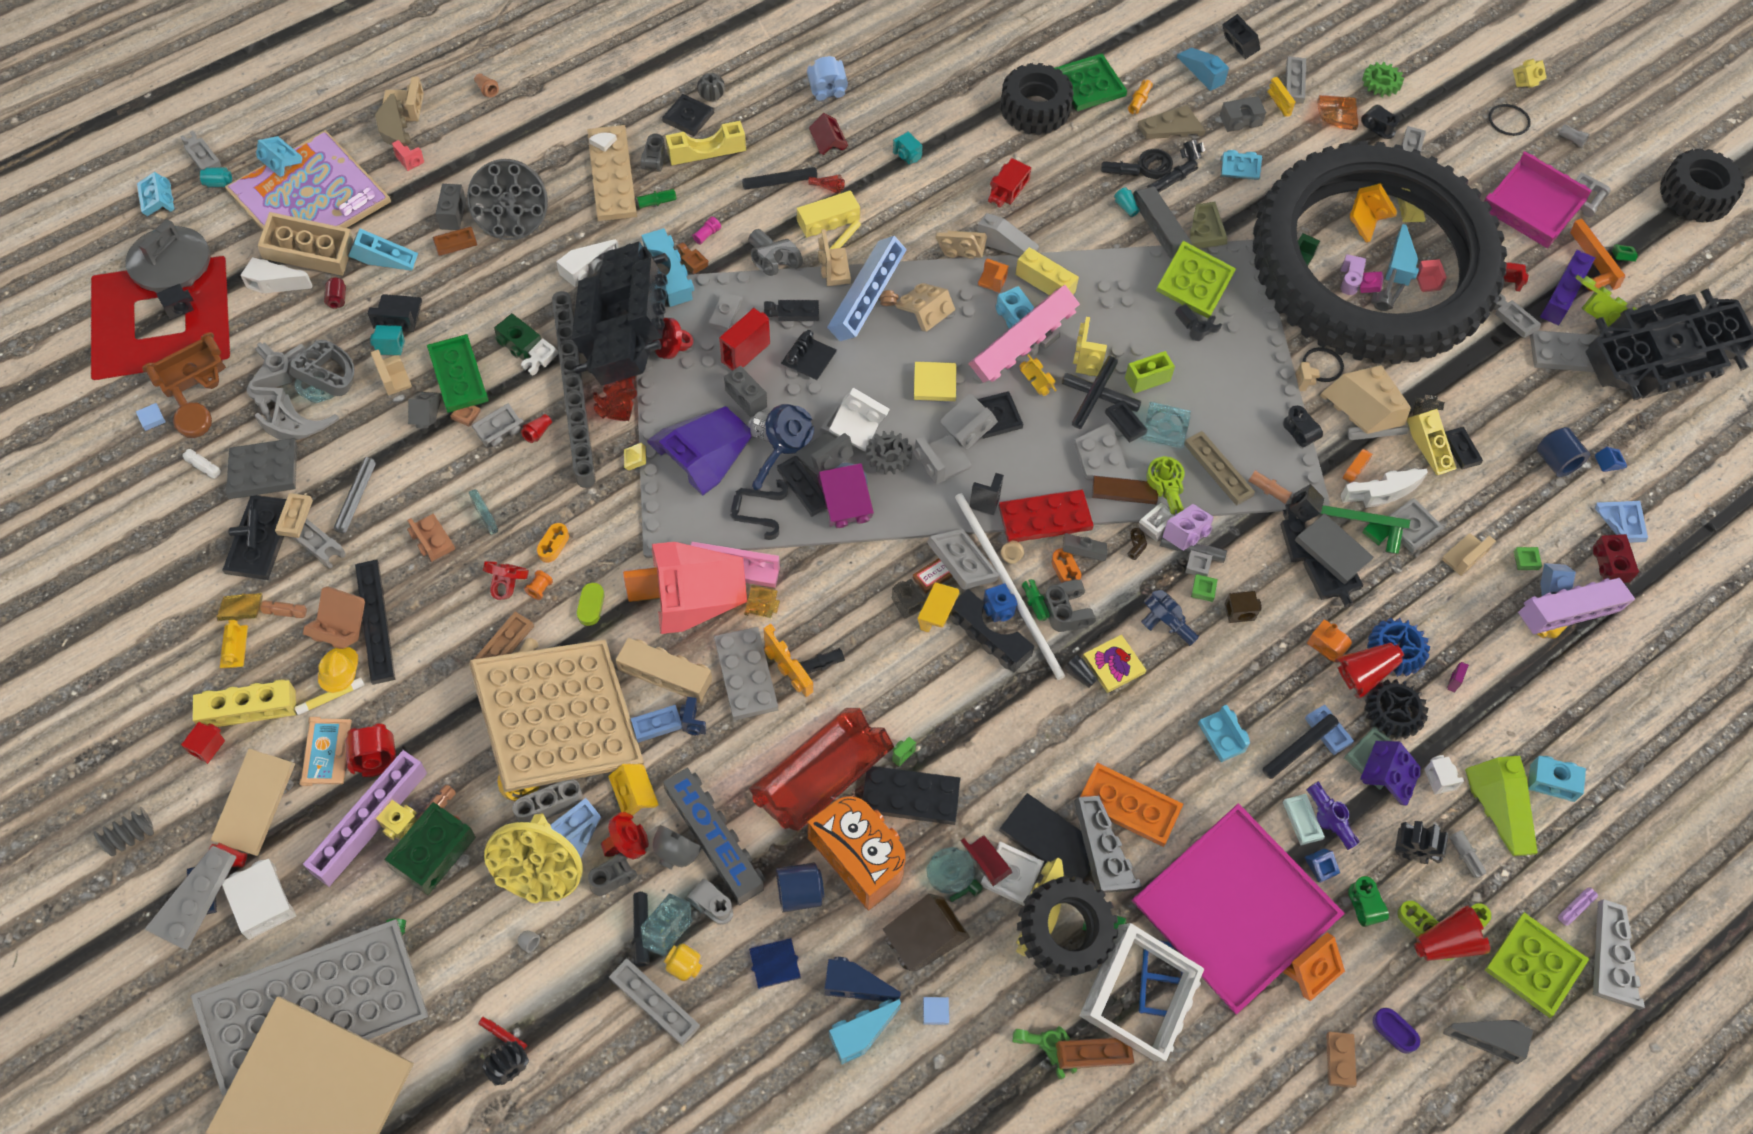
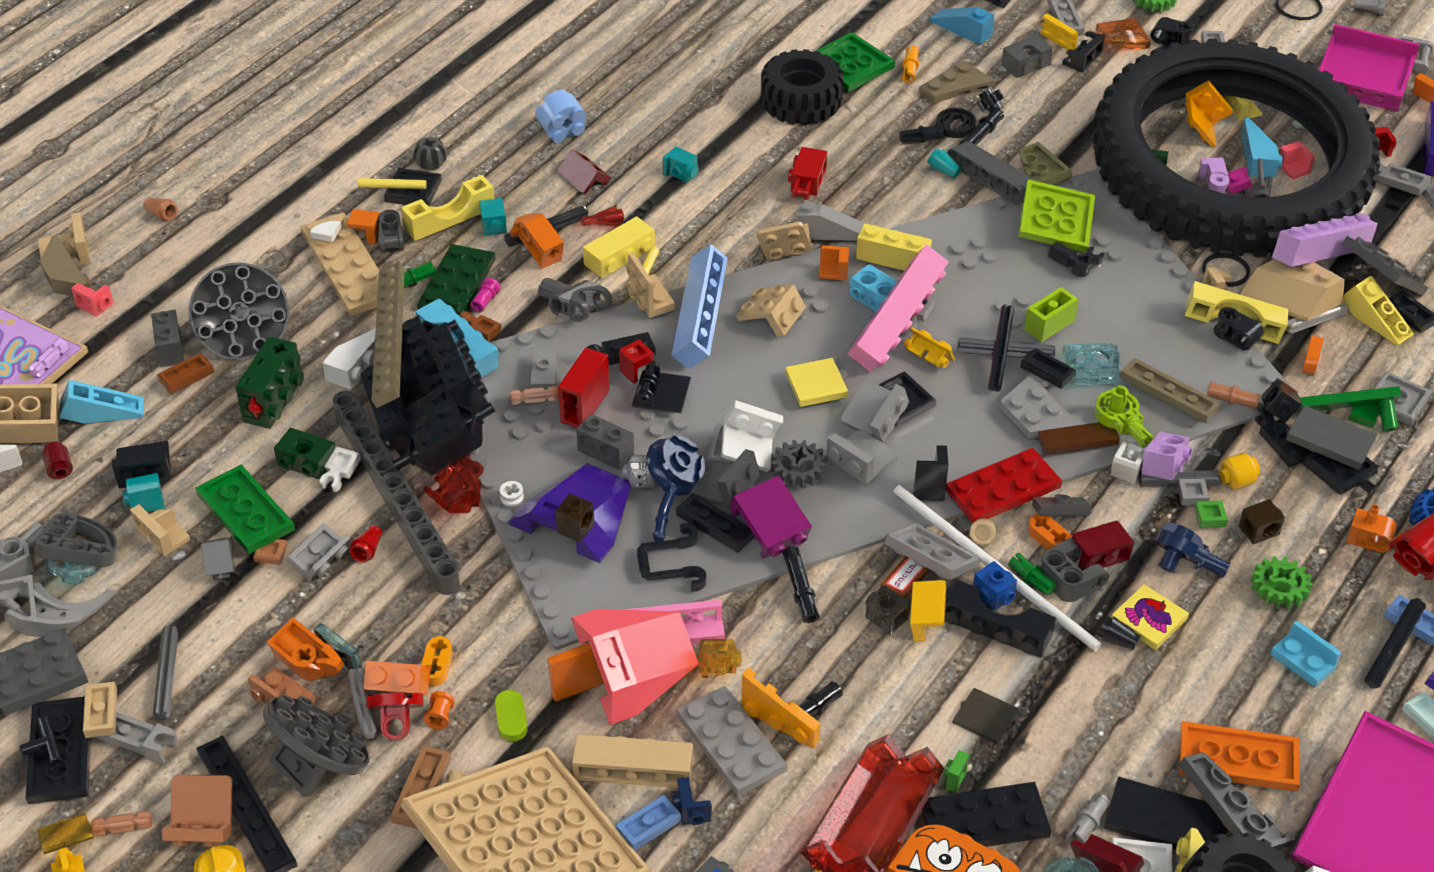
camera: 15 degrees left, 15 degrees down
light yellow tile [624,443,646,471] -> none
red tile [654,318,694,359] -> none
medium nougat plate [878,290,898,306] -> none
light yellow bracket [1073,317,1107,376] -> none
dark brown arm [1127,527,1147,560] -> none
medium azure bracket [1221,150,1262,180] -> none
white slope [1340,468,1428,508] -> none
none -> dark green piece [235,337,304,429]
none -> dark grey bracket [263,693,370,796]
none -> orange piece [267,617,344,681]
none -> orange panel [347,209,380,244]
none -> light grey axle [348,667,378,740]
none -> light yellow bar [357,178,427,189]
none -> orange brick [363,661,431,695]
none -> dark tan plate [371,262,405,408]
none -> dark green plate [417,244,496,315]
none -> teal brick [479,198,507,236]
none -> white bush [500,481,524,507]
none -> nougat axle [509,386,559,405]
none -> orange piece [510,213,564,269]
none -> dark brown brick [555,493,595,543]
none -> red panel [619,339,654,384]
none -> black pin [782,546,820,624]
none -> clear smoke piece [952,688,1019,744]
none -> black hinge [1062,31,1106,73]
none -> light grey pin [1066,793,1110,843]
none -> dark red panel [1072,520,1134,571]
none -> light yellow arch [1185,281,1288,344]
none -> yellow head [1219,453,1260,490]
none -> bright green gear [1251,556,1313,609]
none -> lavender brick [1272,213,1378,267]
none -> dark grey plate [1342,236,1429,295]

